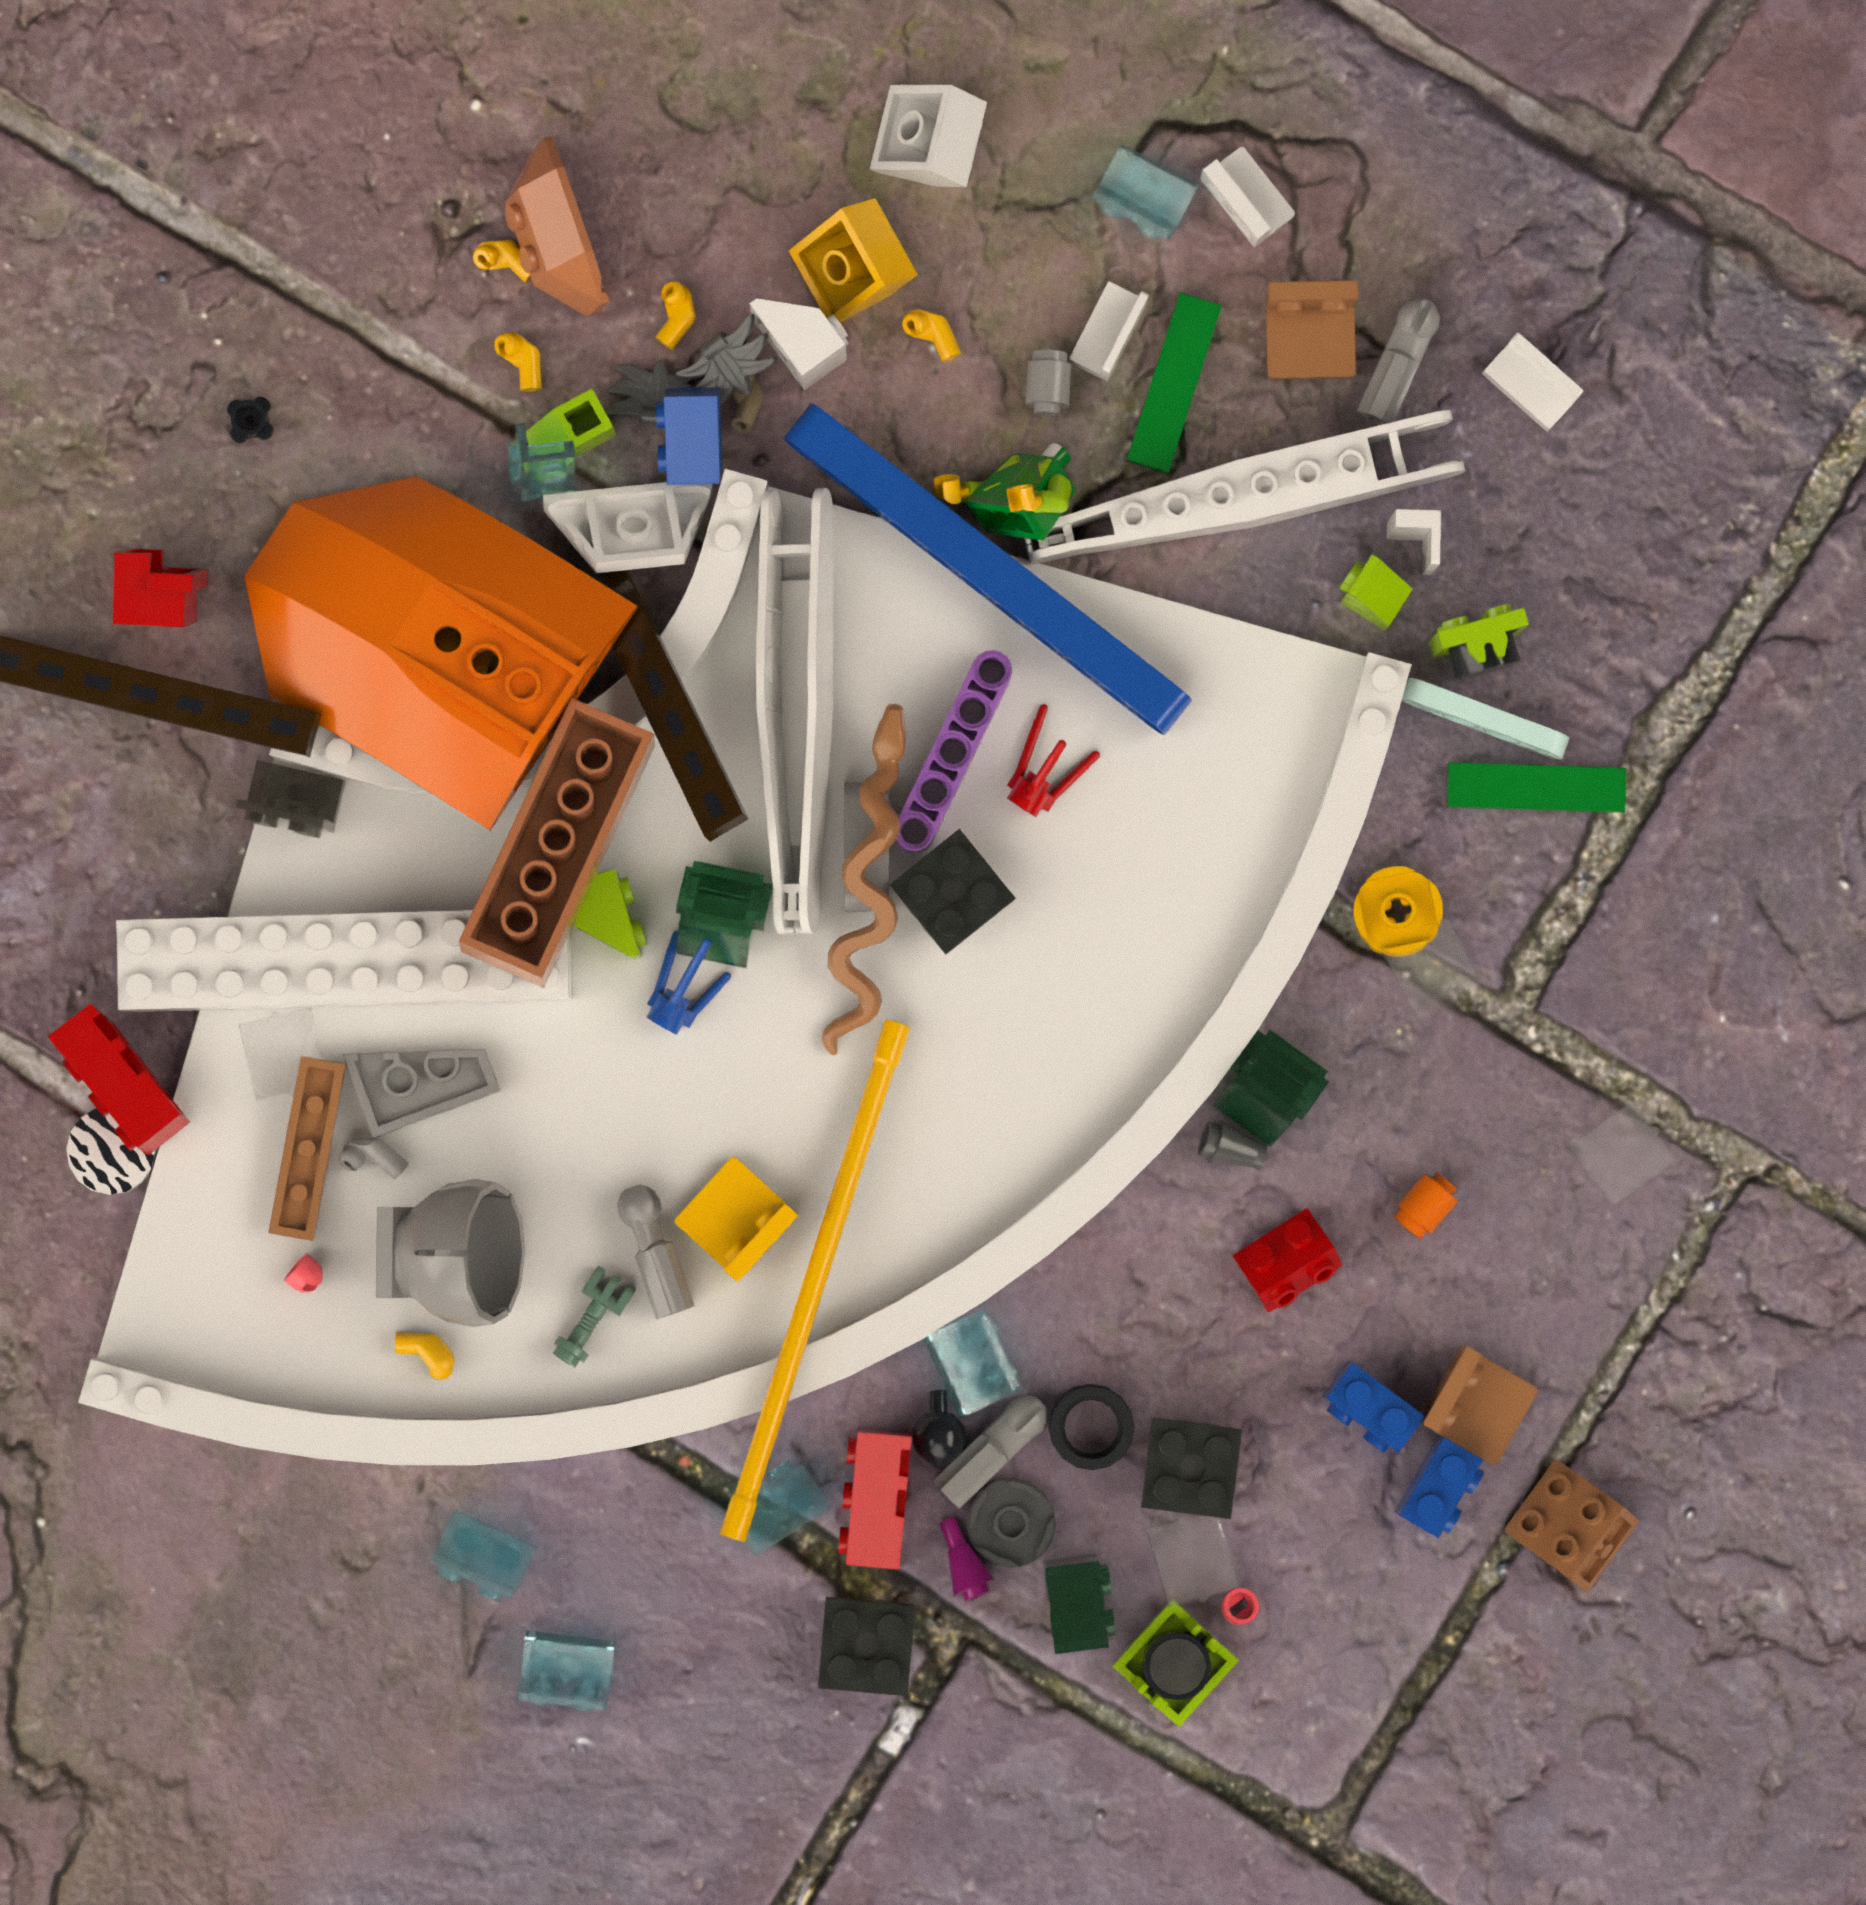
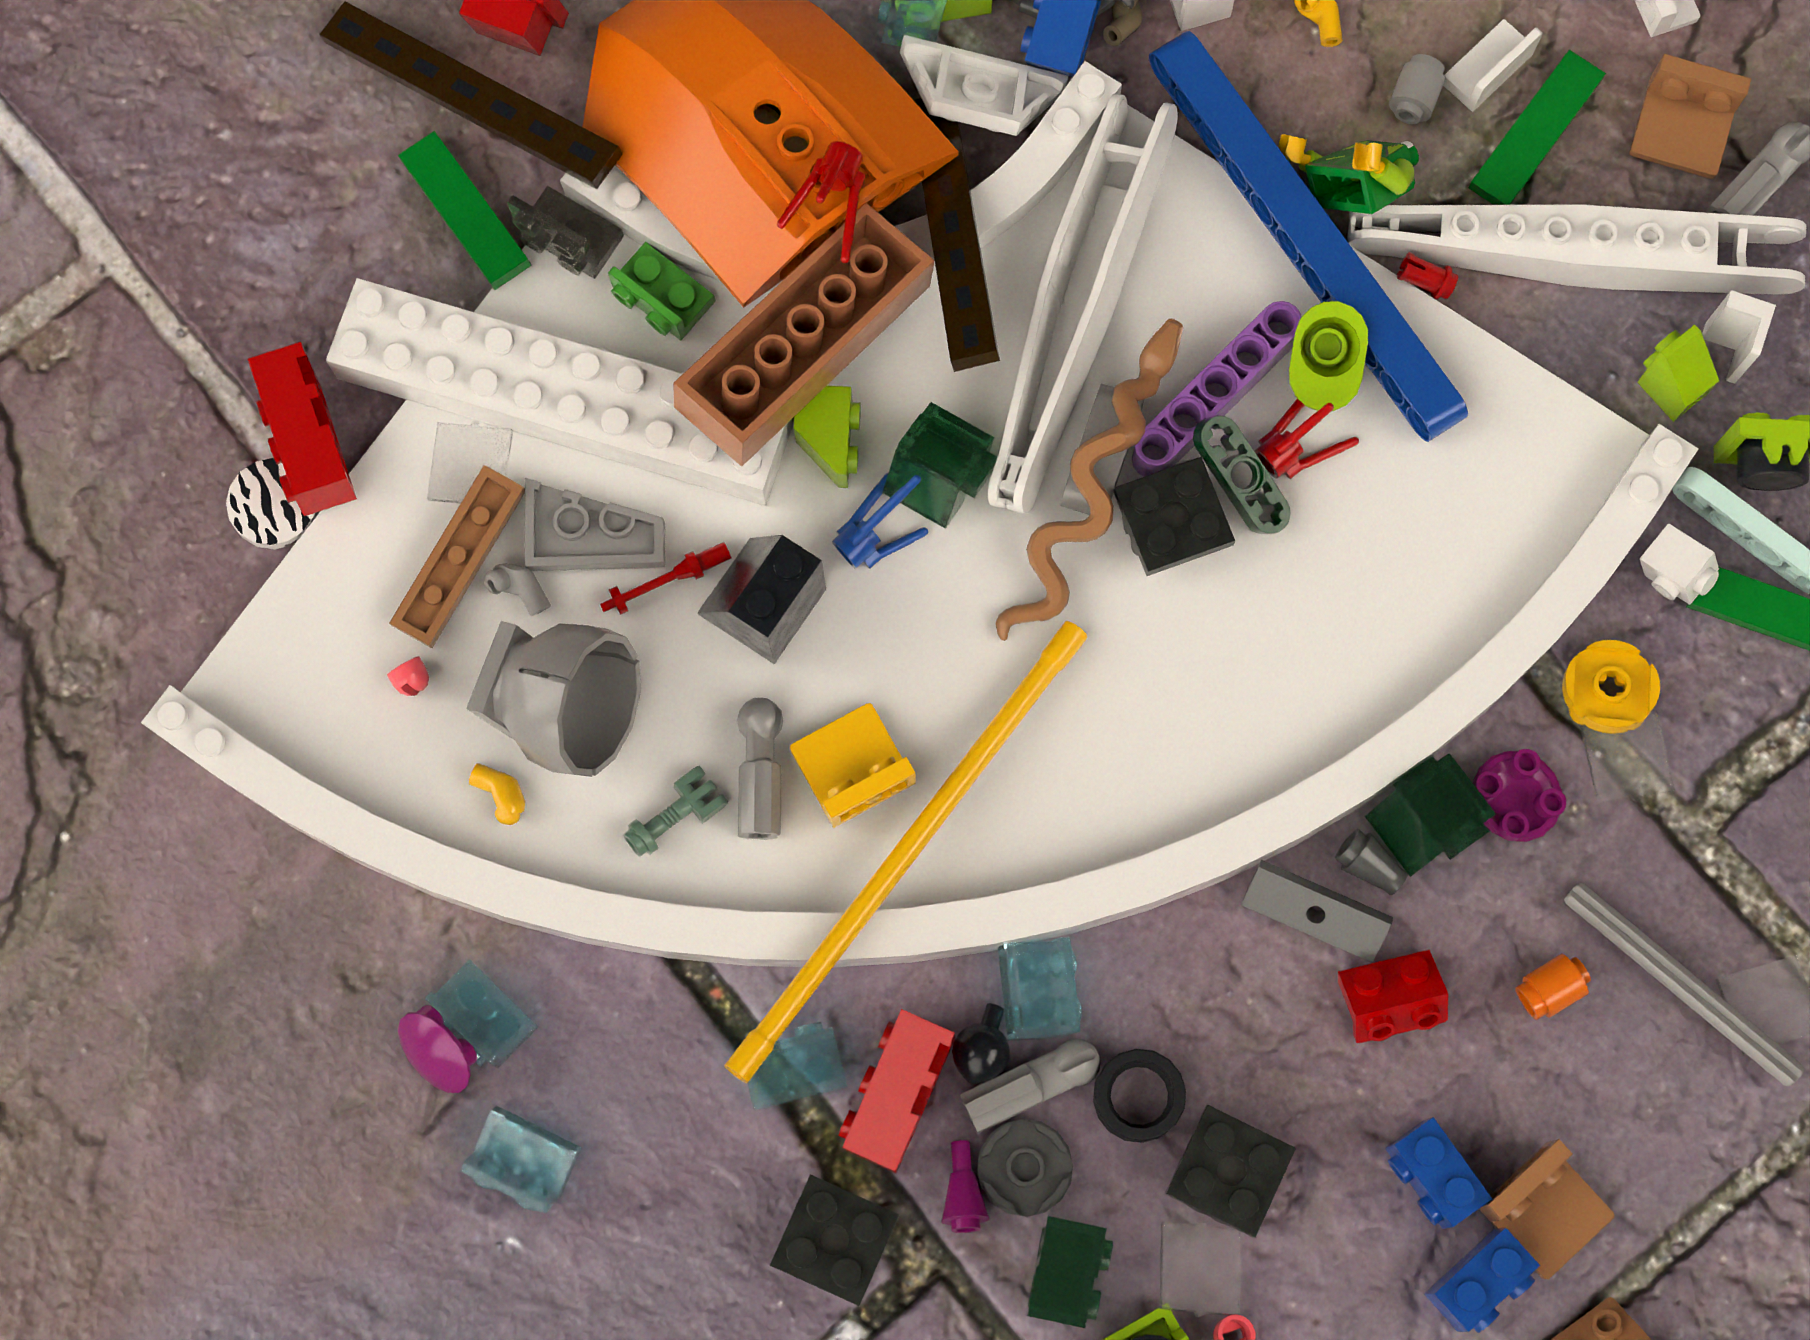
camera: 25 degrees right, 10 degrees down
none -> green tile [398,131,532,290]
none -> magenta dish [398,1005,477,1093]
none -> red piece [600,542,732,615]
none -> bright green bracket [608,241,716,341]
none -> black slope [698,535,826,664]
none -> red plant [777,141,865,263]
none -> dark green beam [1193,416,1291,534]
none -> tile [1241,860,1393,963]
none -> lime piece [1289,301,1368,411]
none -> red pin [1397,252,1458,300]
none -> magenta dish [1472,749,1566,842]
none -> light grey axle [1564,883,1805,1086]
none -> white brick [1640,523,1719,605]

